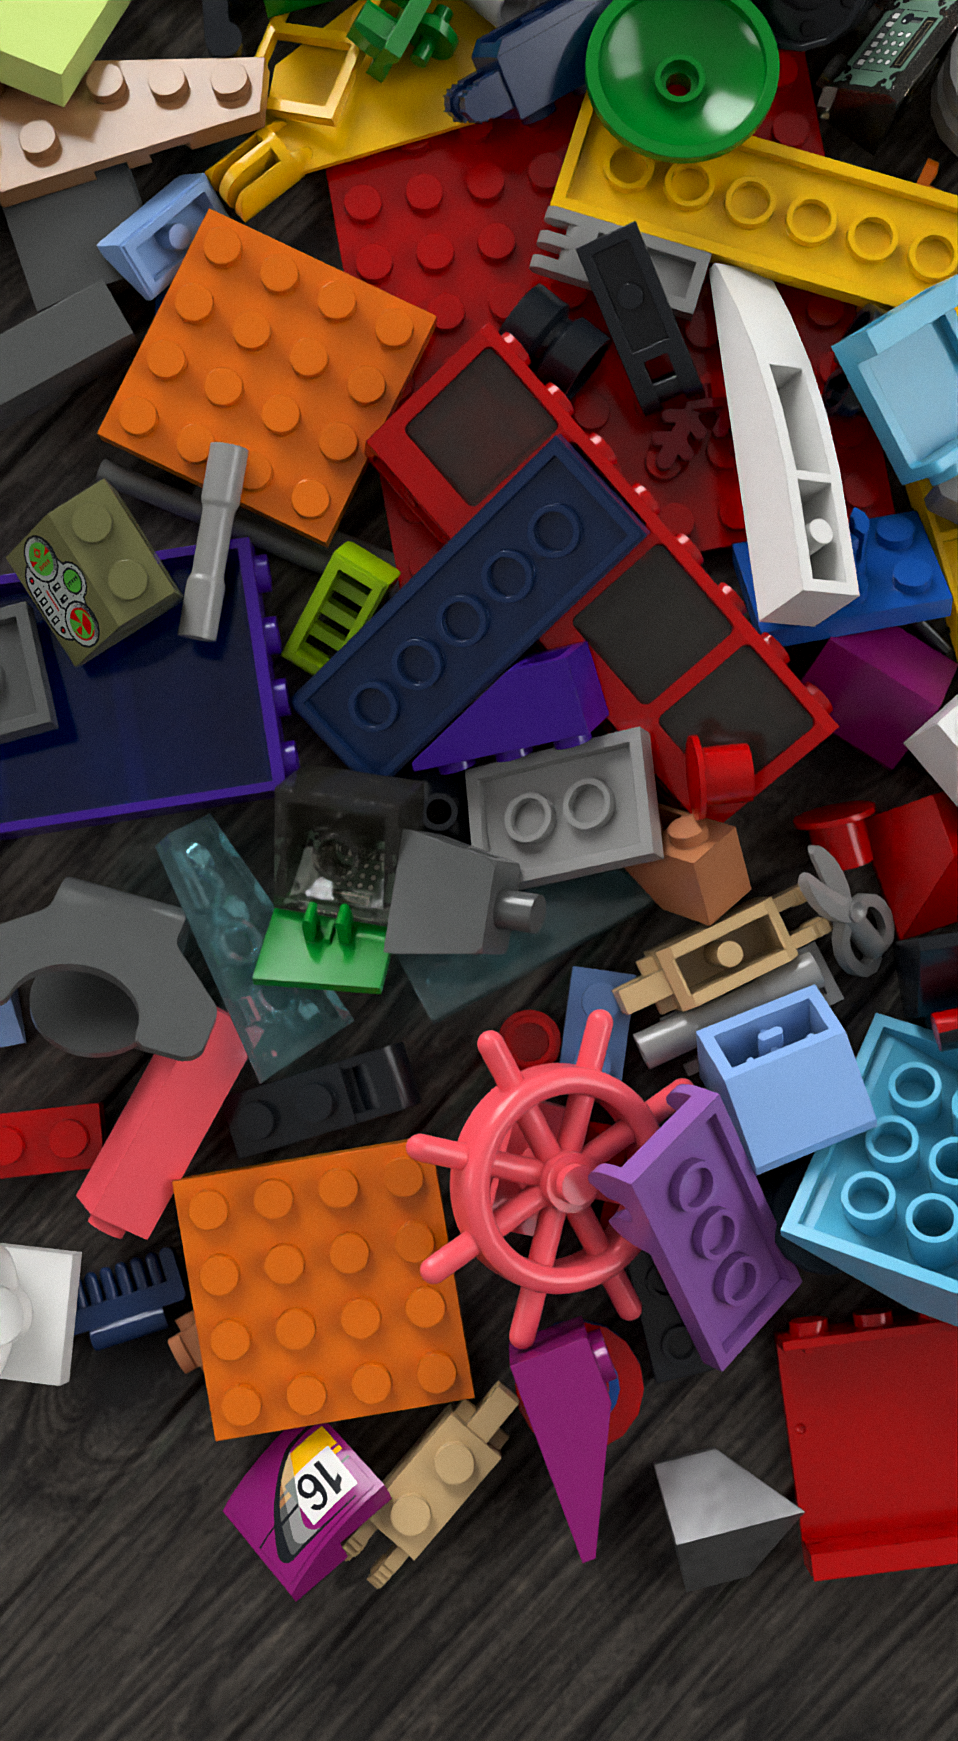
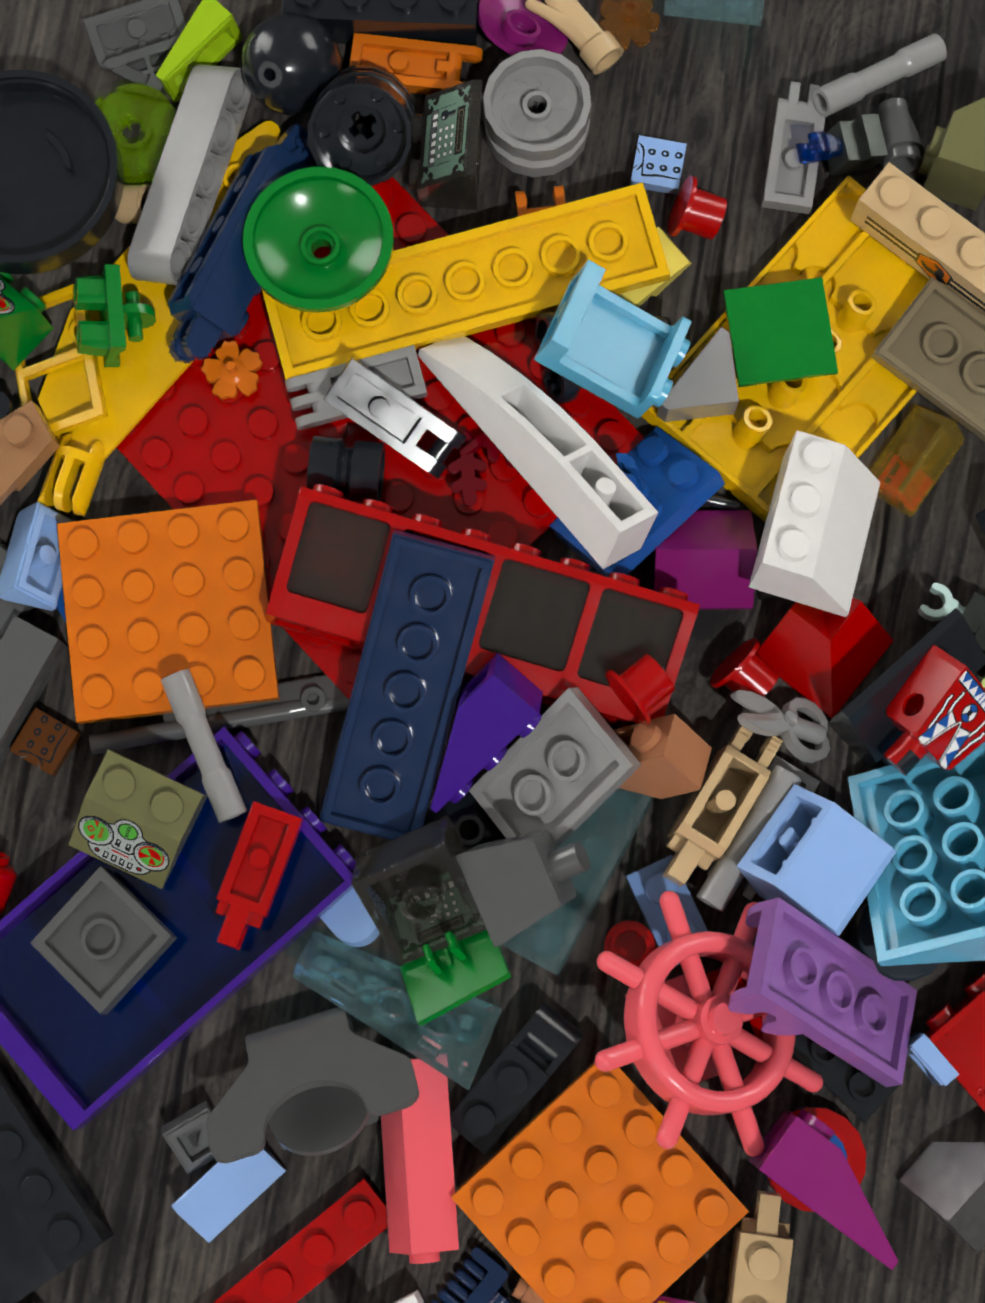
camera: 30 degrees left, 5 degrees down
lime slope [280,541,401,676] -> none
none -> reddish brown tile [9,707,81,777]
none -> orange plant [201,341,263,400]
none -> red hinge [215,801,304,950]
none -> light blue tile [320,884,383,947]
none -> light blue tile [907,1033,959,1086]

